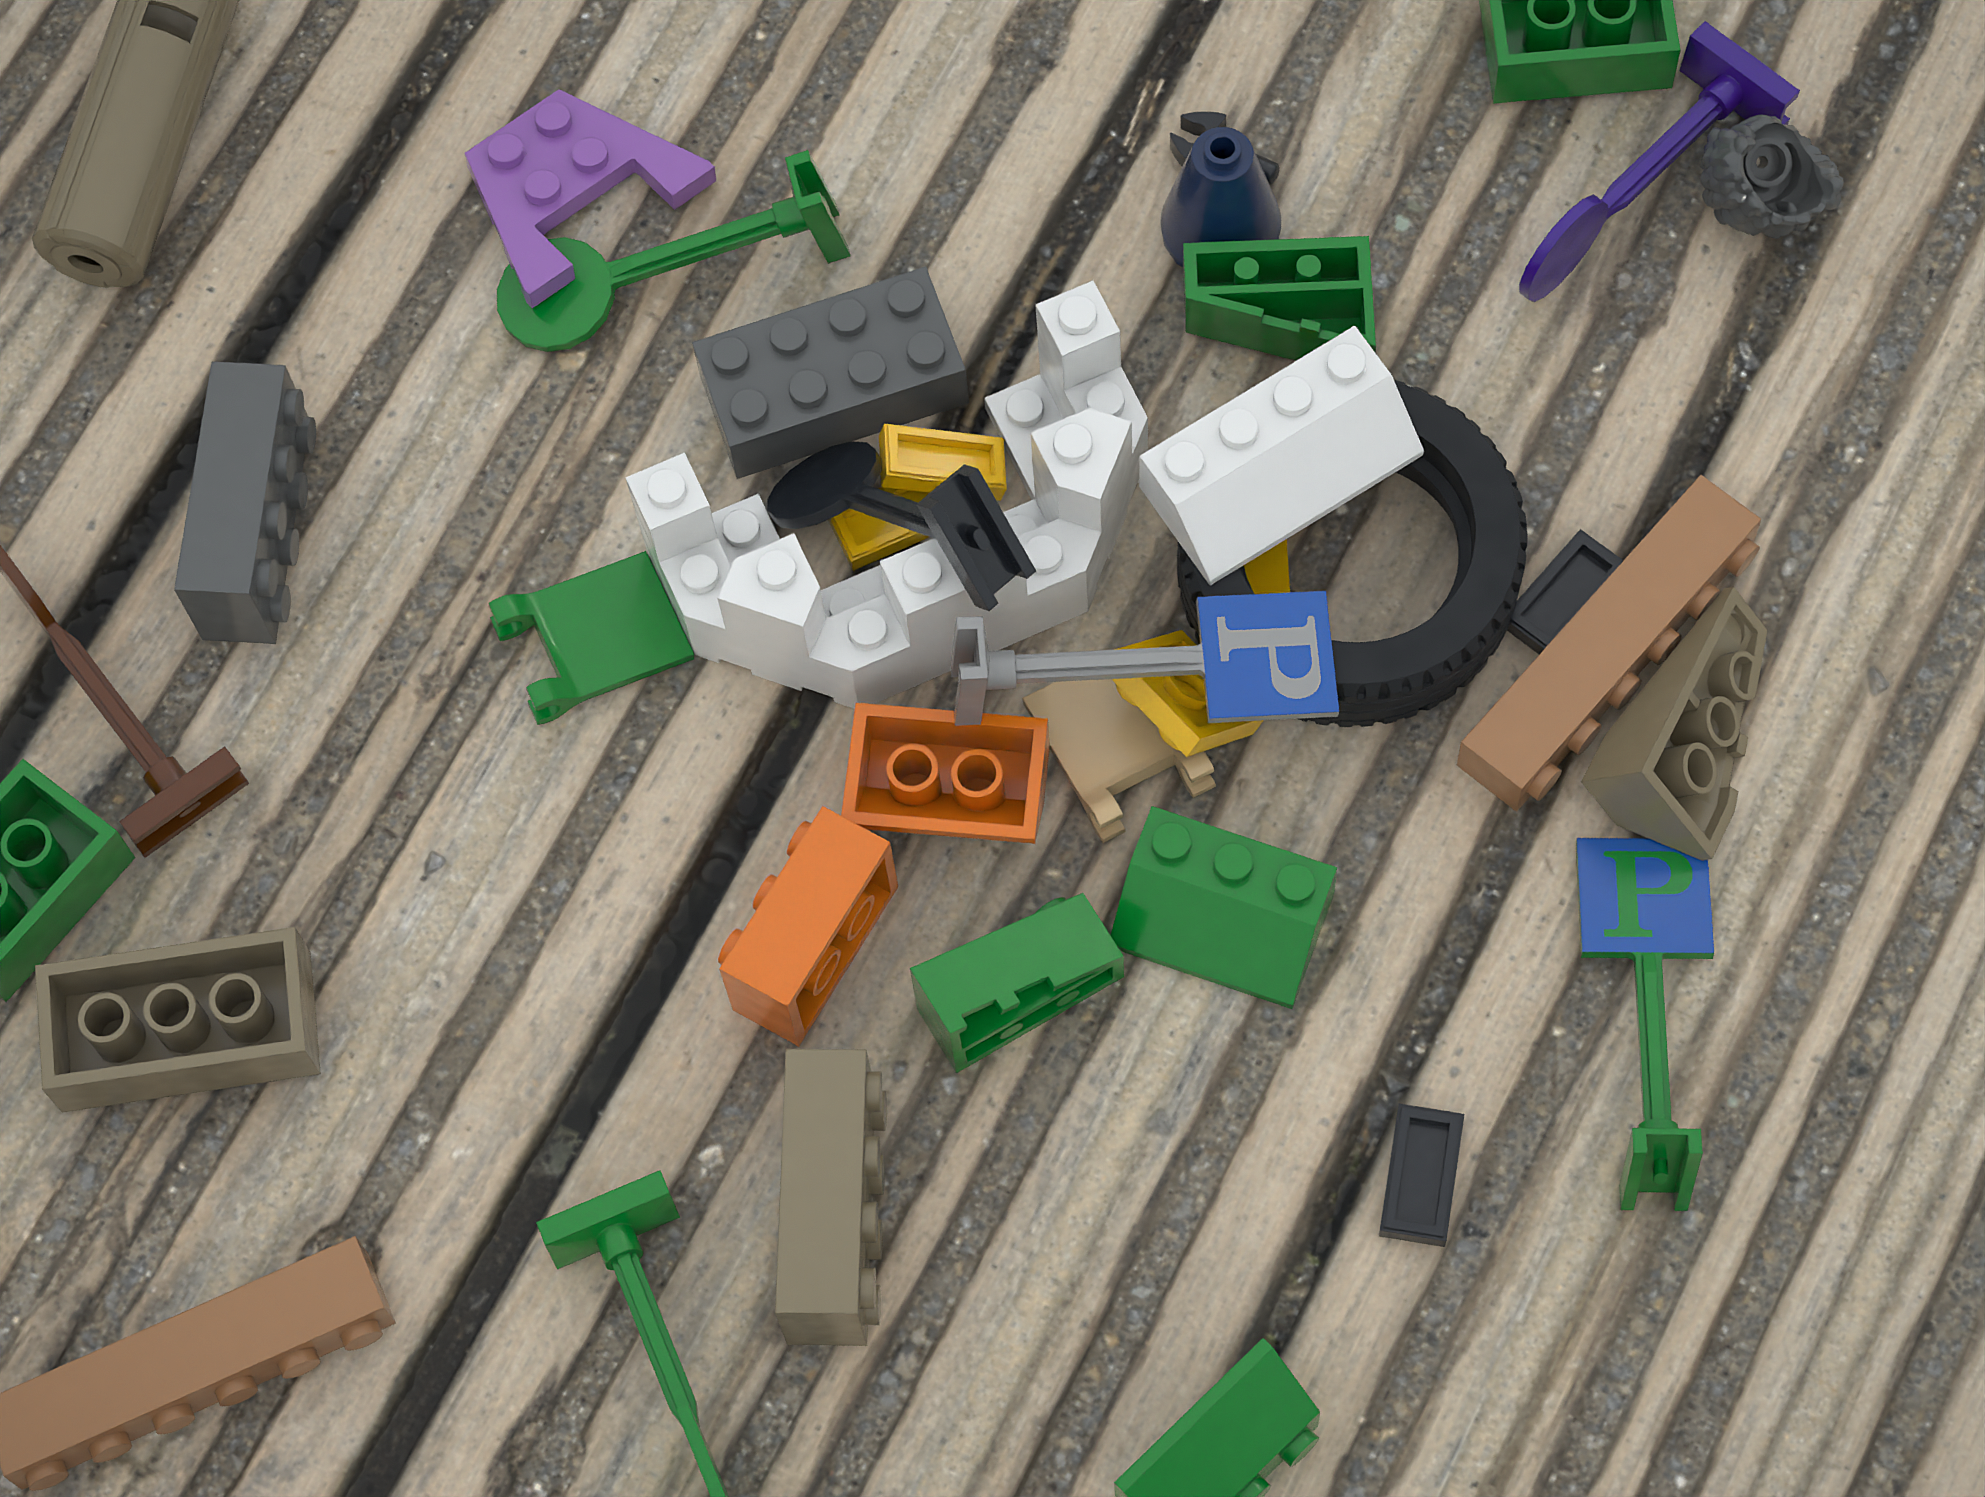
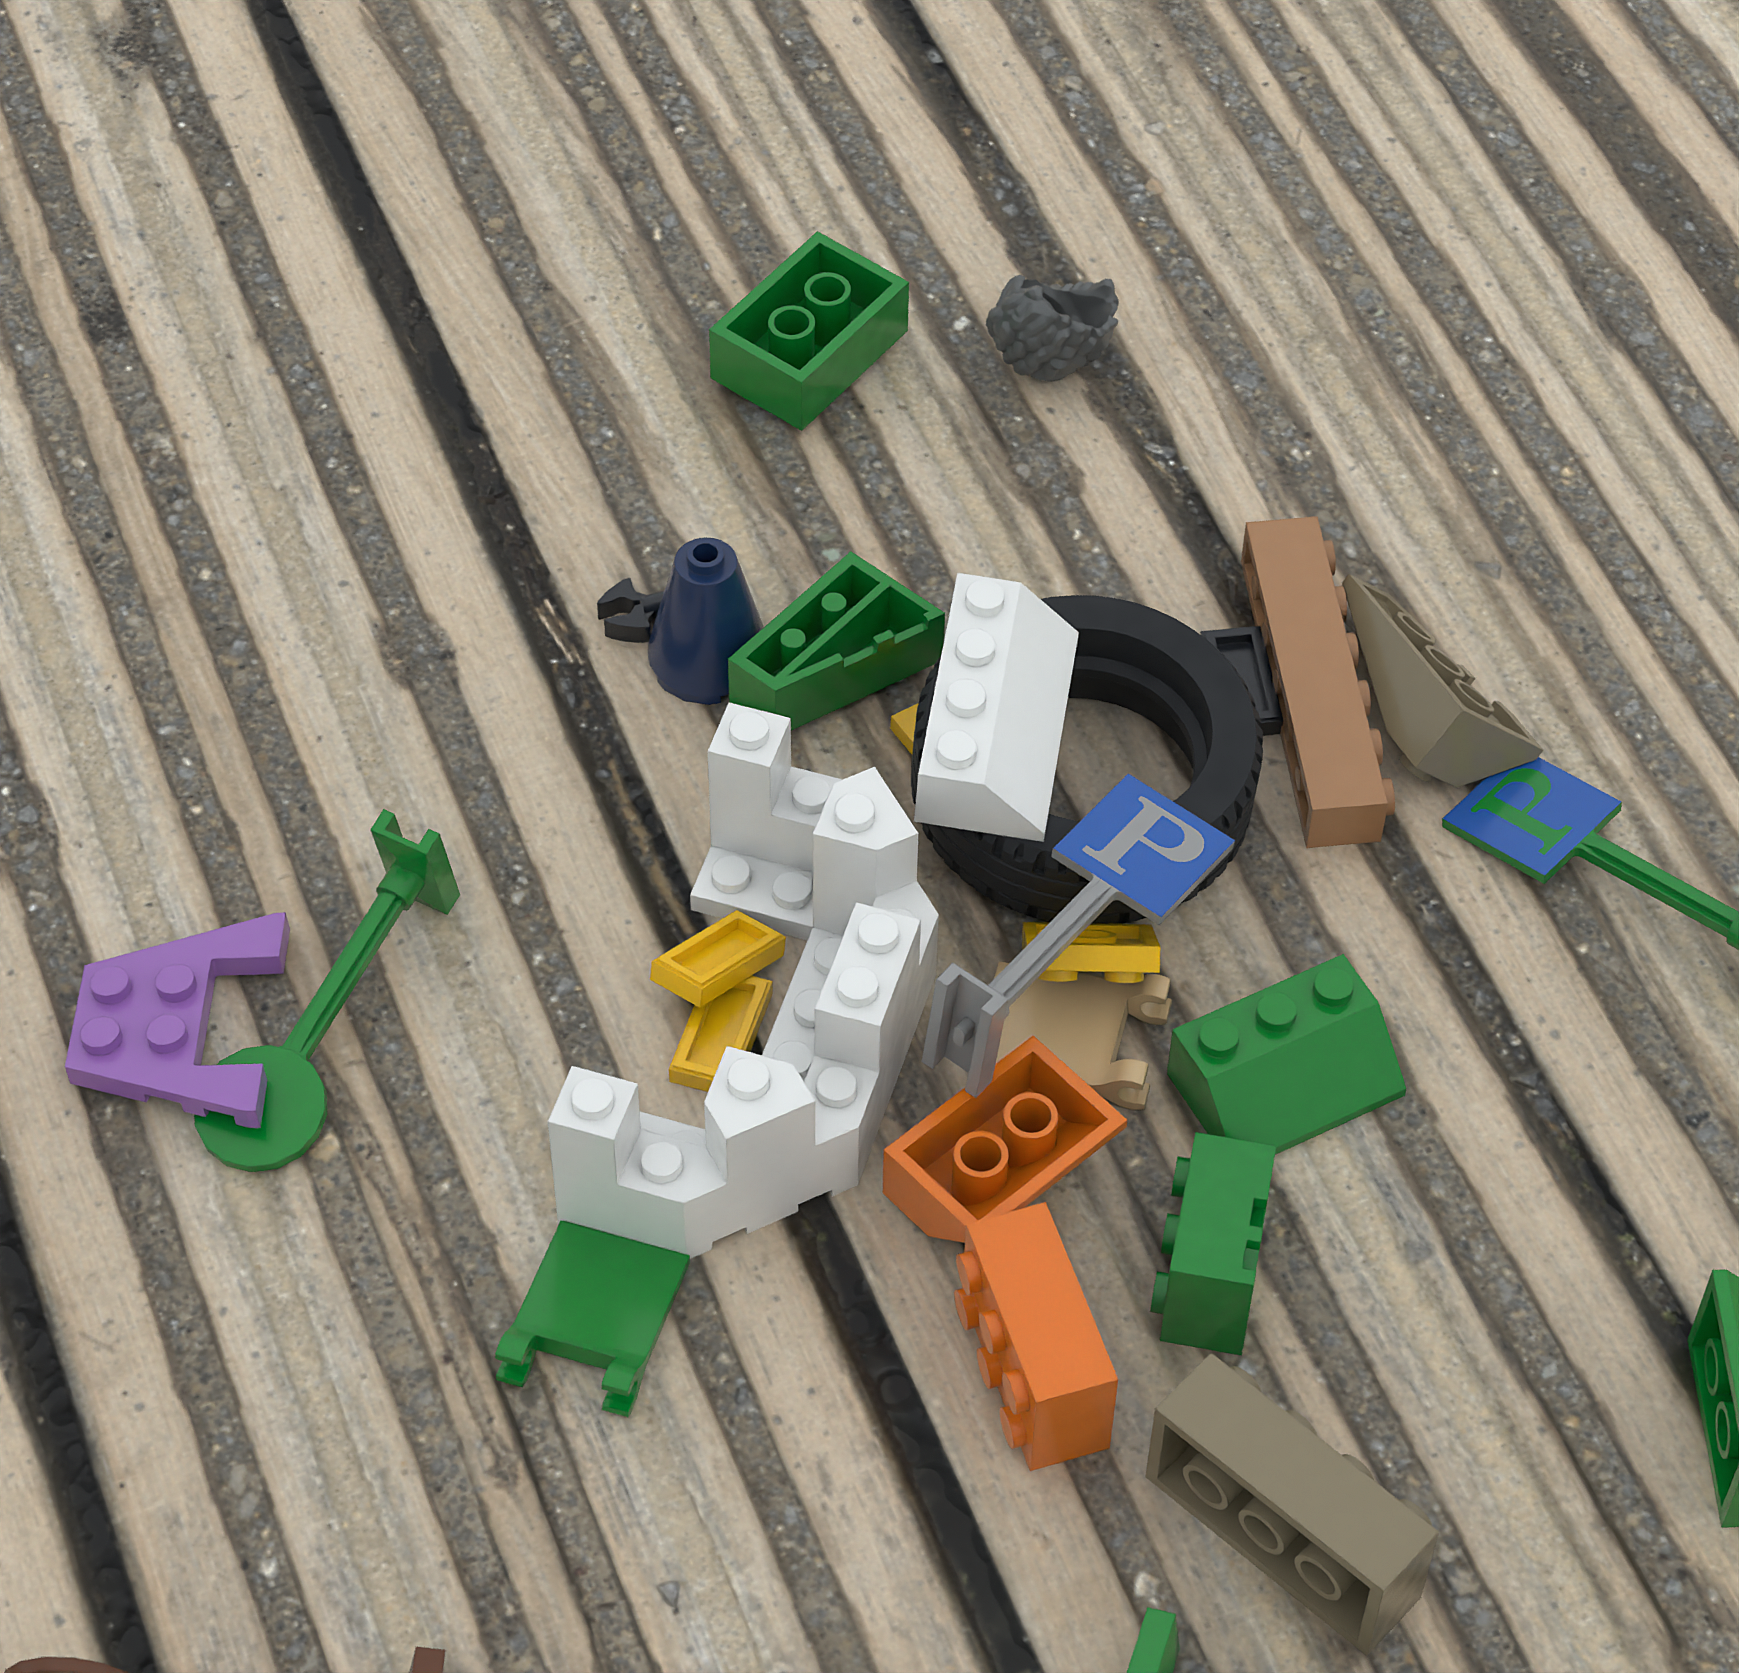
camera: 55 degrees left, 15 degrees down
dark grey brick [174,361,316,644] -> none
dark grey brick [692,266,969,479] -> none
black piece [767,441,1036,611] -> none
black tile [1379,1103,1465,1247] -> none
dark purple piece [1519,21,1800,302] -> none

